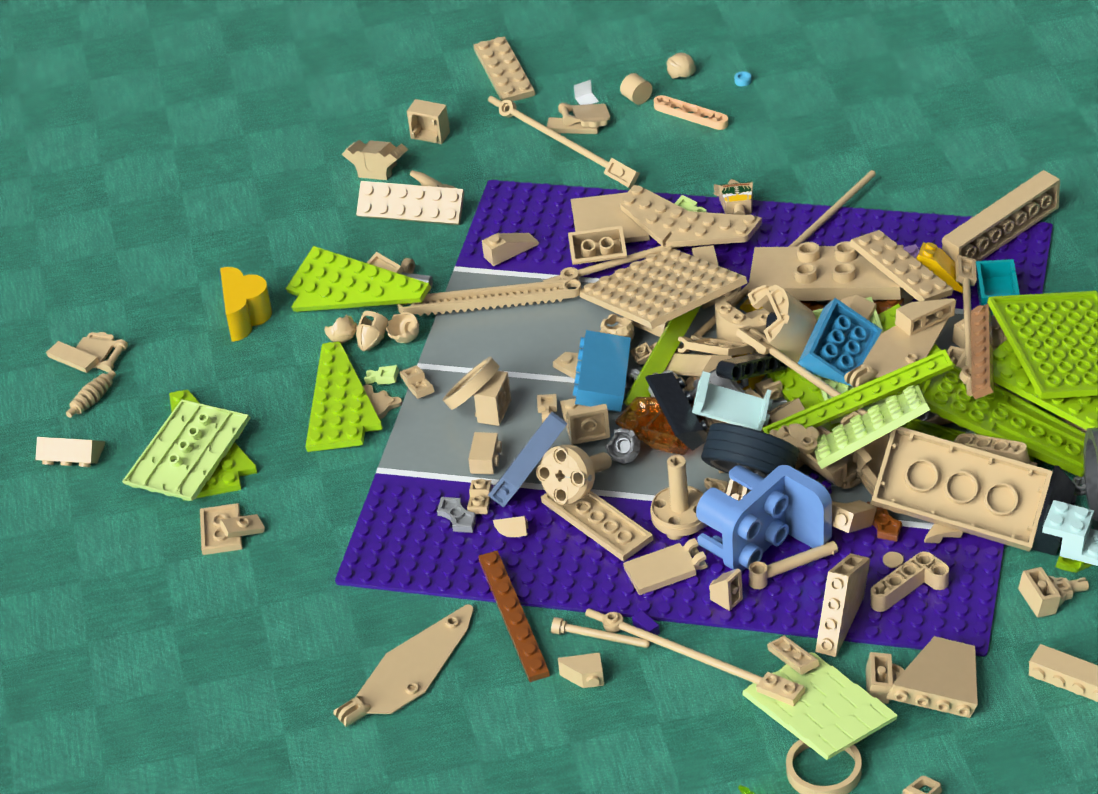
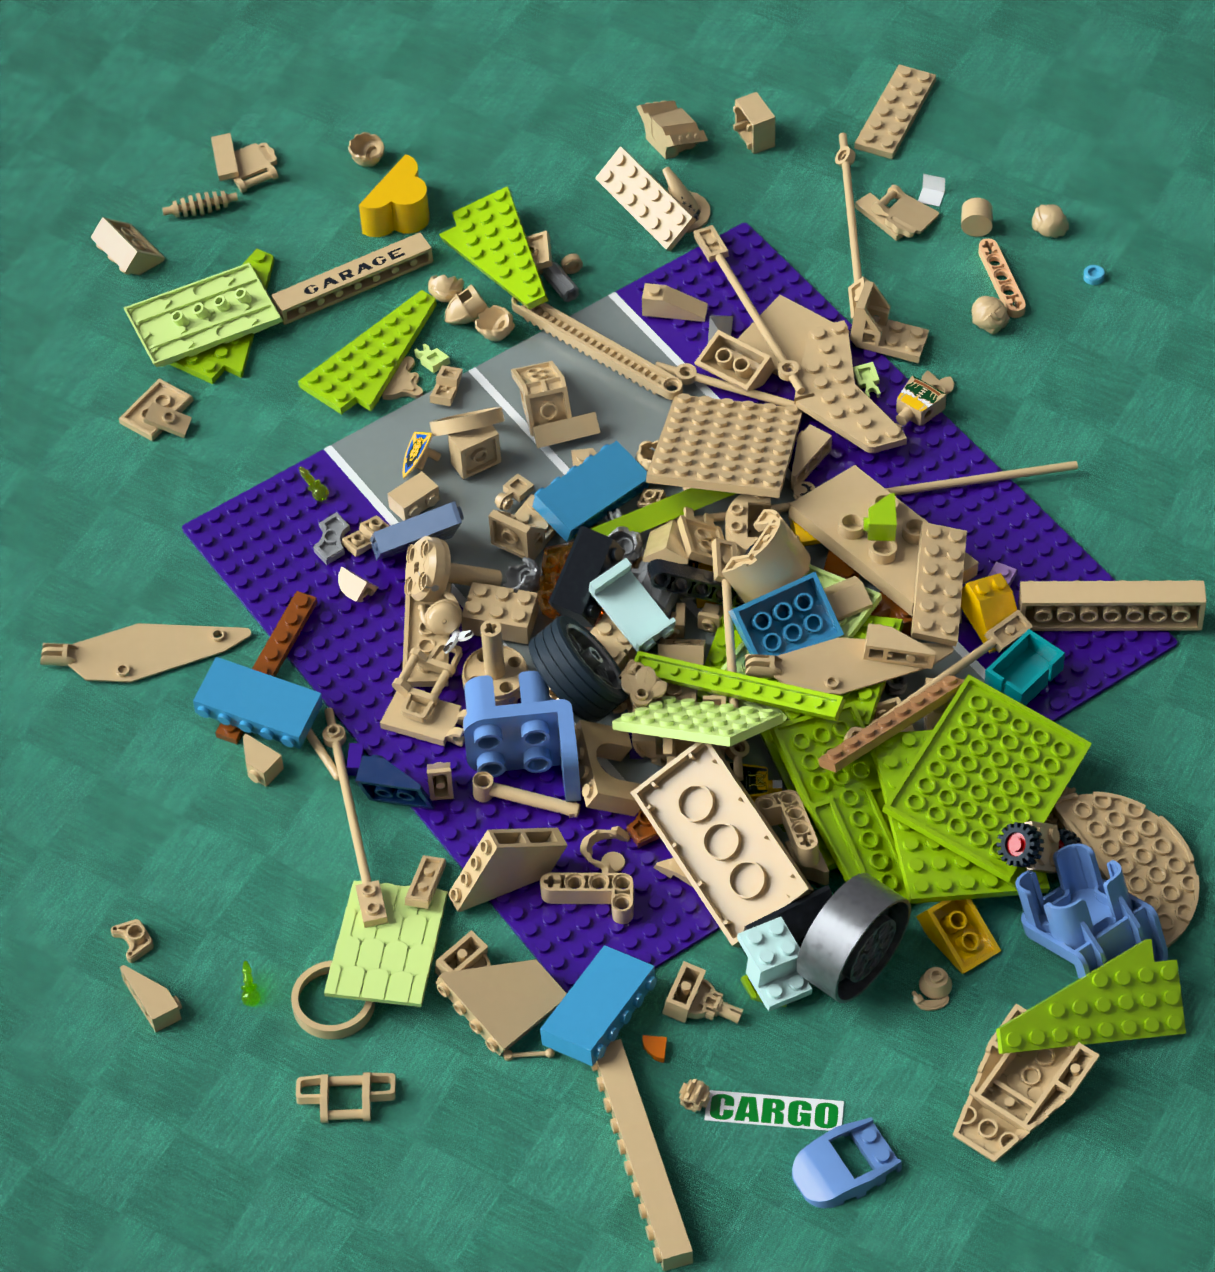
camera: 40 degrees right, 10 degrees up
none -> dark azure brick [193,657,323,749]
none -> tan brick [271,233,433,325]
none -> clear neon green bar [299,466,329,501]
none -> tan hair [348,132,385,167]
none -> dark blue slope [355,755,435,809]
none -> tan bar [392,640,462,723]
none -> shield [403,432,441,479]
none -> tan hair [418,588,474,654]
none -> tan piece [461,582,539,644]
none -> tan hinge [503,1048,555,1061]
none -> tan bracket [511,361,572,437]
none -> tan tile [532,412,600,448]
none -> dark azure brick [540,945,657,1067]
none -> tan helmet [580,826,630,873]
none -> orange tile [642,1035,667,1063]
none -> tan bar [693,225,805,395]
none -> light grey slope [708,315,733,343]
none -> tan bracket [850,280,929,363]
none -> lime slope [863,493,897,541]
none -> tan hair [971,296,1010,335]

